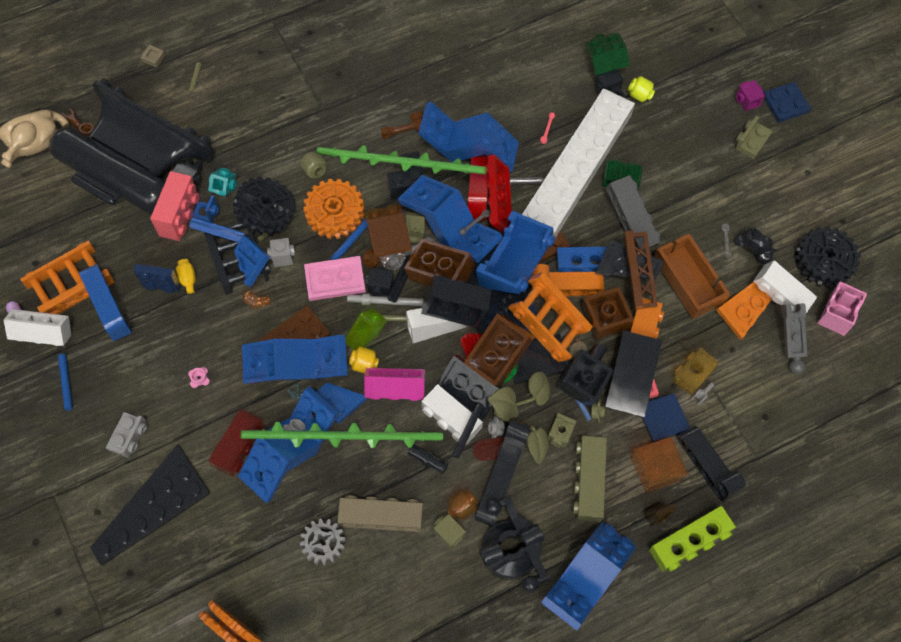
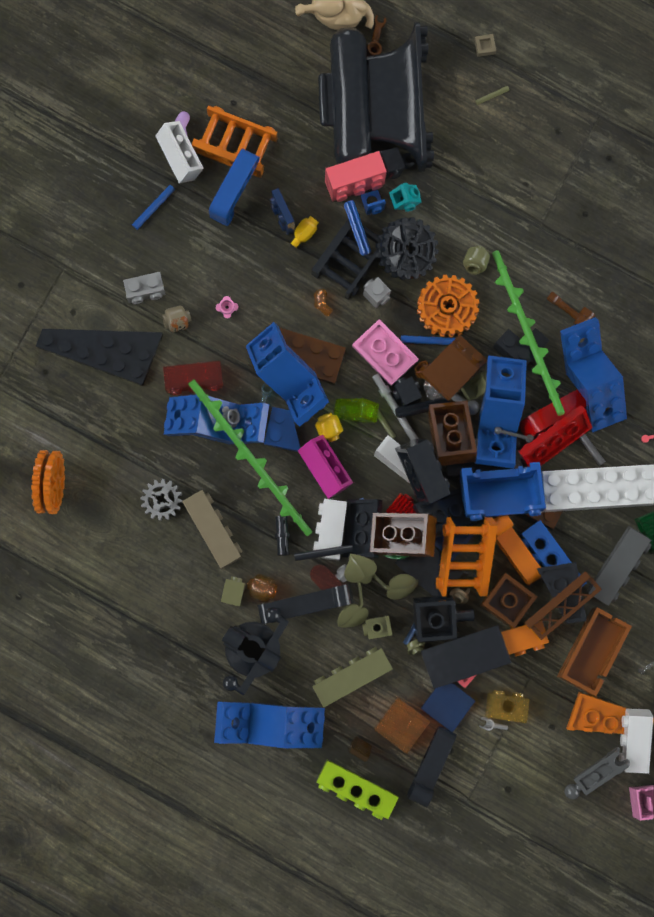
camera: 50 degrees right, 15 degrees up
blue wing [234,235,270,287] -> none
none -> dark tan head [162,305,191,332]

